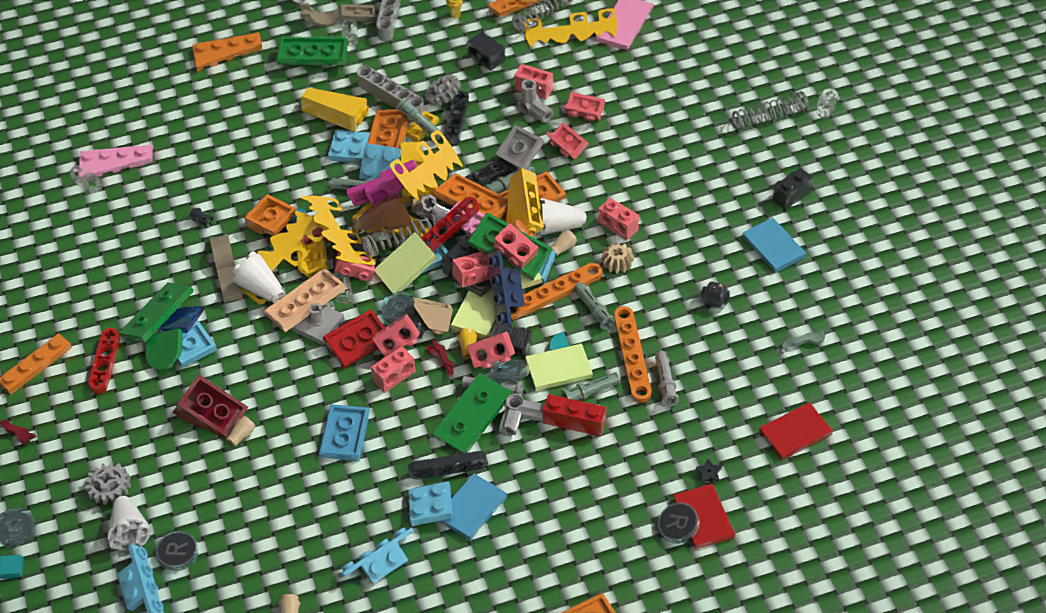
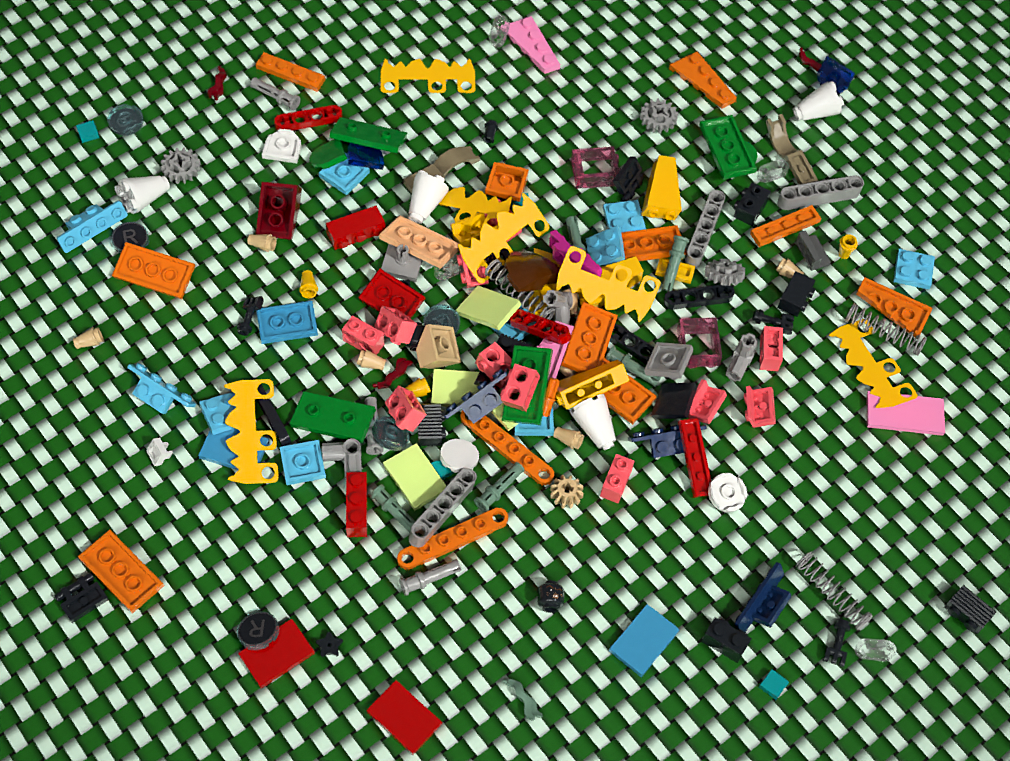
camera: 65 degrees right, 10 degrees up
none -> orange plate [112,242,196,299]
none -> white tile [146,438,173,466]
none -> yellow piece [224,379,278,484]
none -> black hinge [237,296,264,336]
none -> light grey pin [250,77,300,111]
none -> white tile [262,129,301,164]
none -> medium azure plate [280,440,326,485]
none -> yellow cone [299,270,318,298]
none -> red brick [326,205,385,250]
none -> tan cone [357,349,386,370]
none -> yellow piece [381,59,475,93]
none -> light grey beam [409,468,477,548]
none -> white tile [440,439,479,473]
none -> clear pink window [571,146,621,189]
none -> black plate [613,156,645,202]
none -> dark blue bracket [628,421,707,458]
none -> light grey gear [640,98,678,133]
none -> black tile [651,382,698,419]
none -> clear pink window [677,318,722,368]
none -> red tile [678,418,711,498]
none -> white tile [708,473,747,513]
none -> black brick [733,182,771,227]
none -> dark blue bracket [735,562,792,632]
none -> orange plate [750,205,821,247]
none -> black hinge [752,309,794,335]
none -> teal tile [759,669,789,700]
none -> tan cone [776,258,804,278]
none -> dark grey panel [796,230,831,271]
none -> black hinge [823,619,851,667]
none -> black brick [945,585,996,634]

